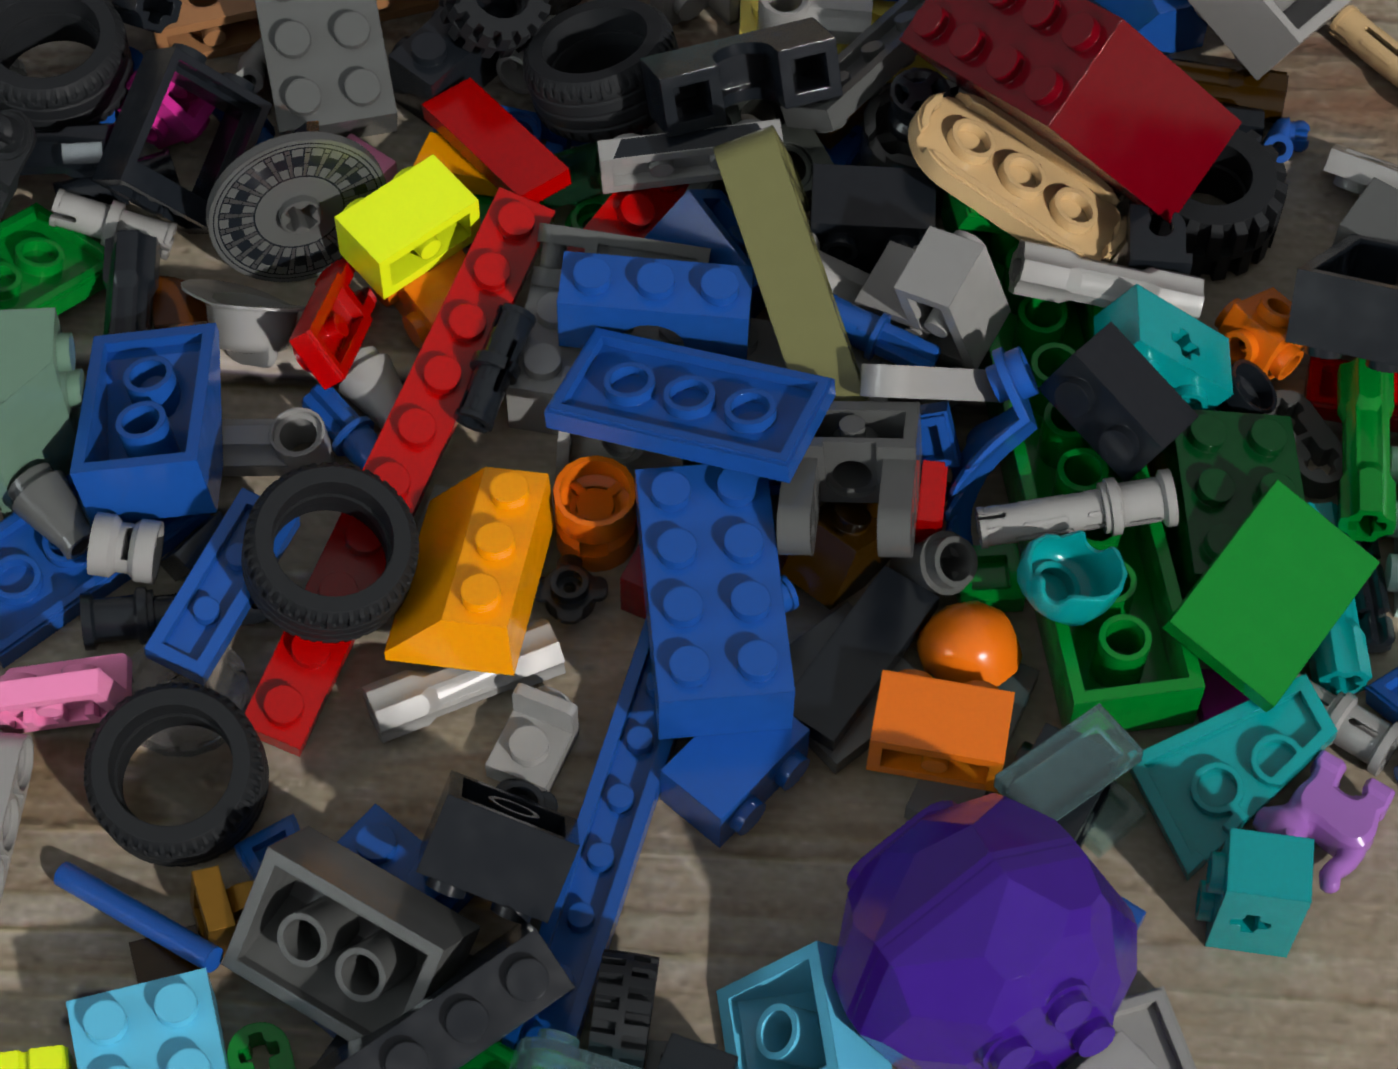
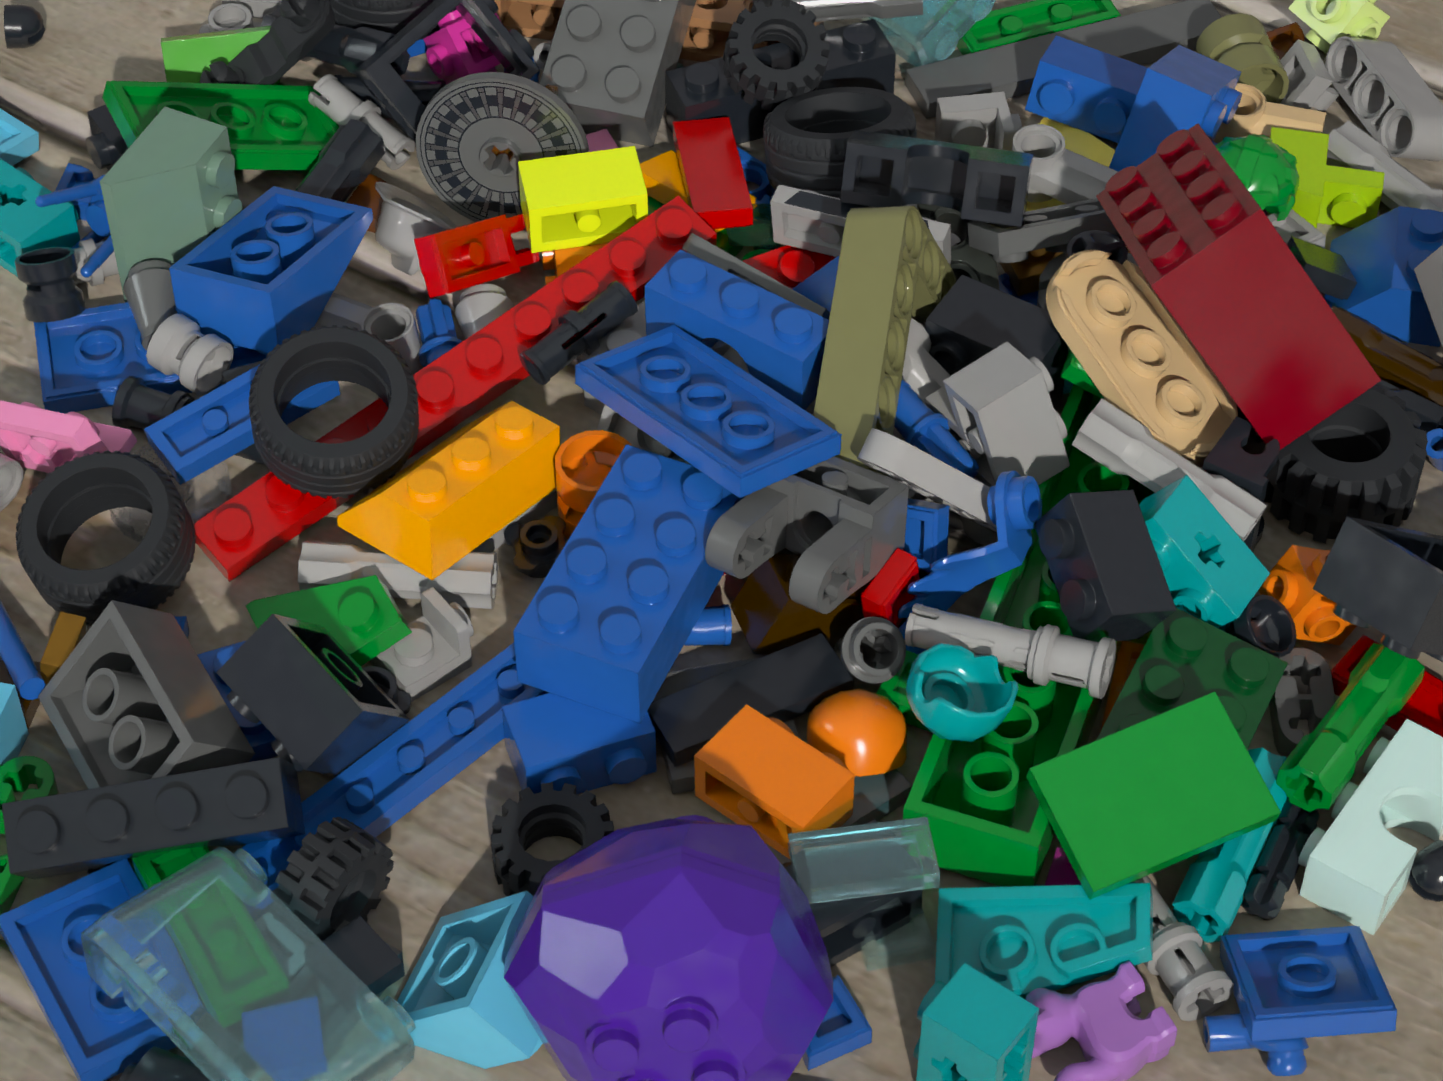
camera: 30 degrees right, 10 degrees down
none -> green wing [245,575,412,666]
none -> black tyre [491,782,614,896]

